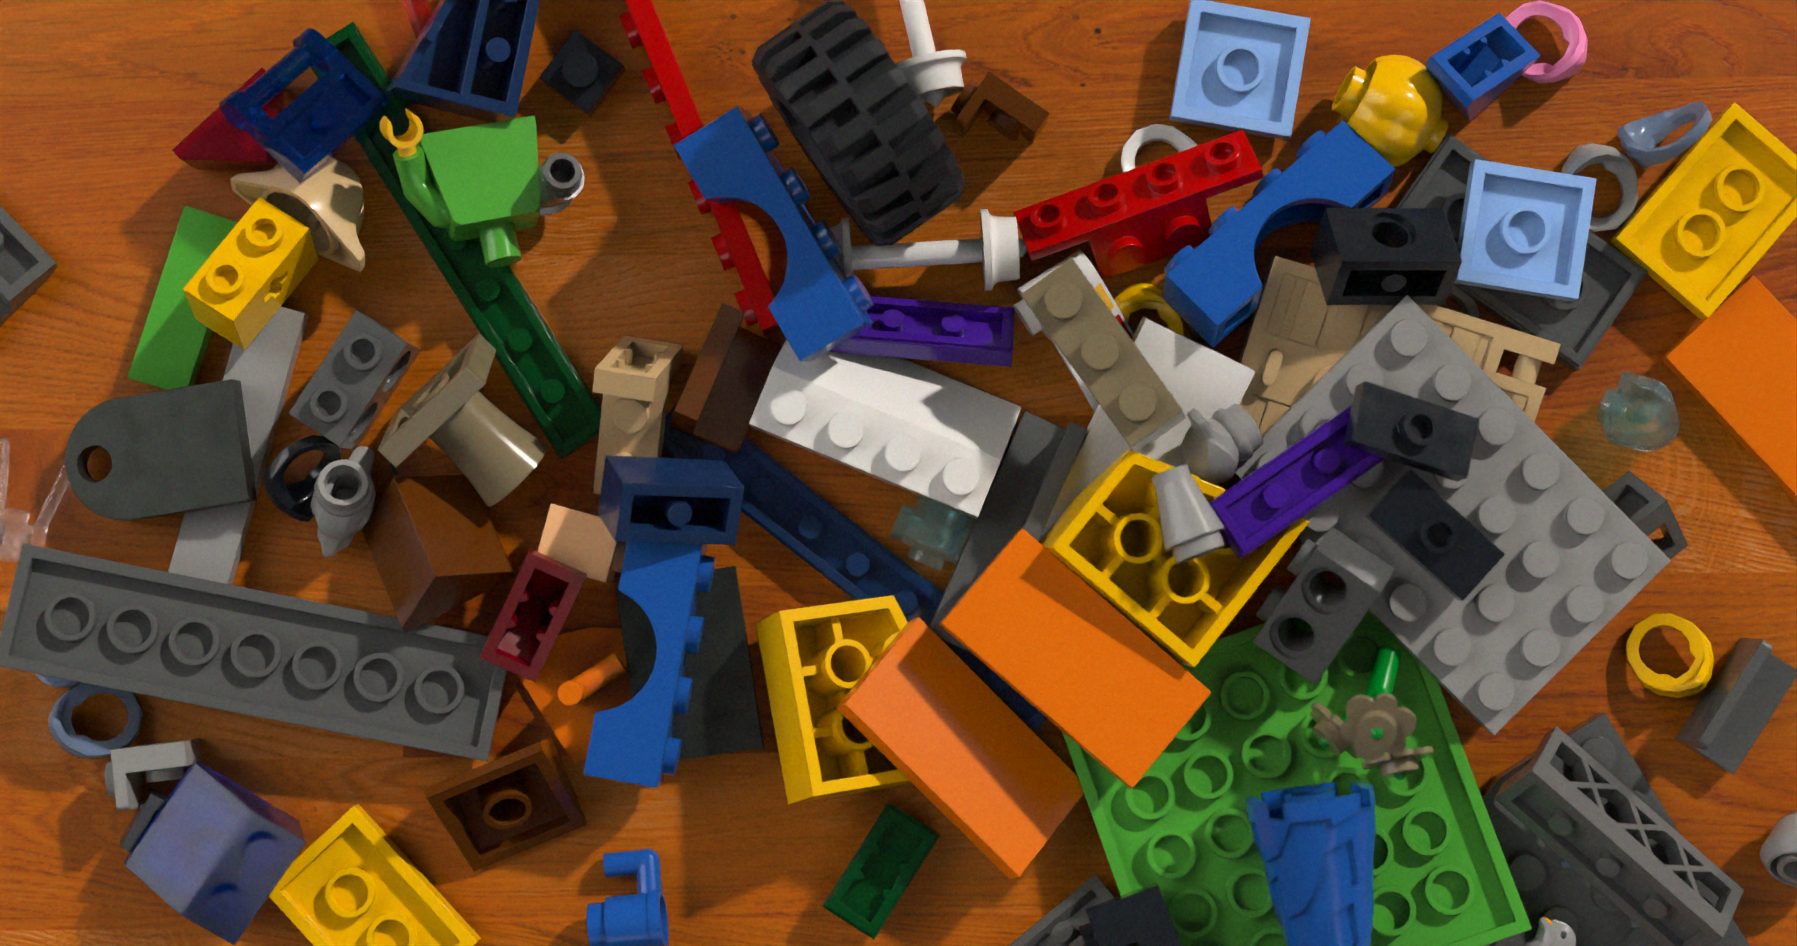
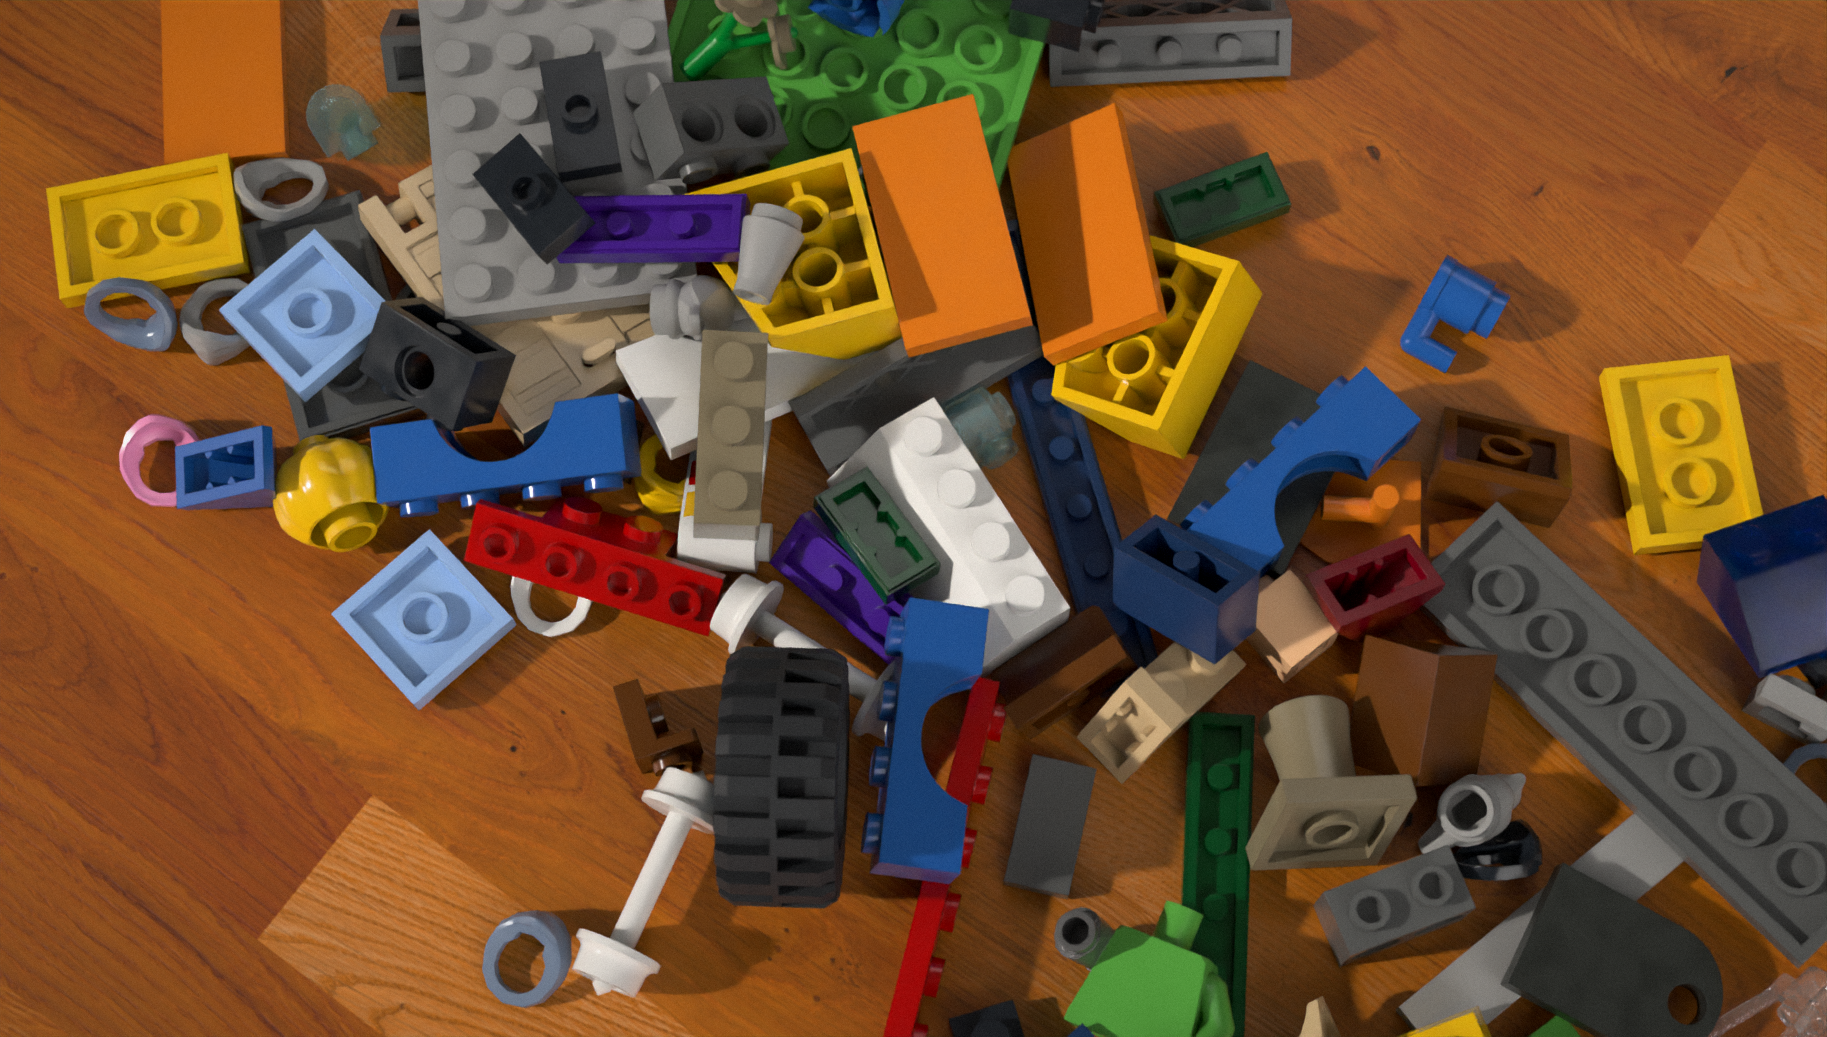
camera: 145 degrees left, 15 degrees down
none -> light grey piece [234,157,329,221]
none -> dark green plate [813,466,941,605]
none -> dark grey tile [1003,754,1097,900]

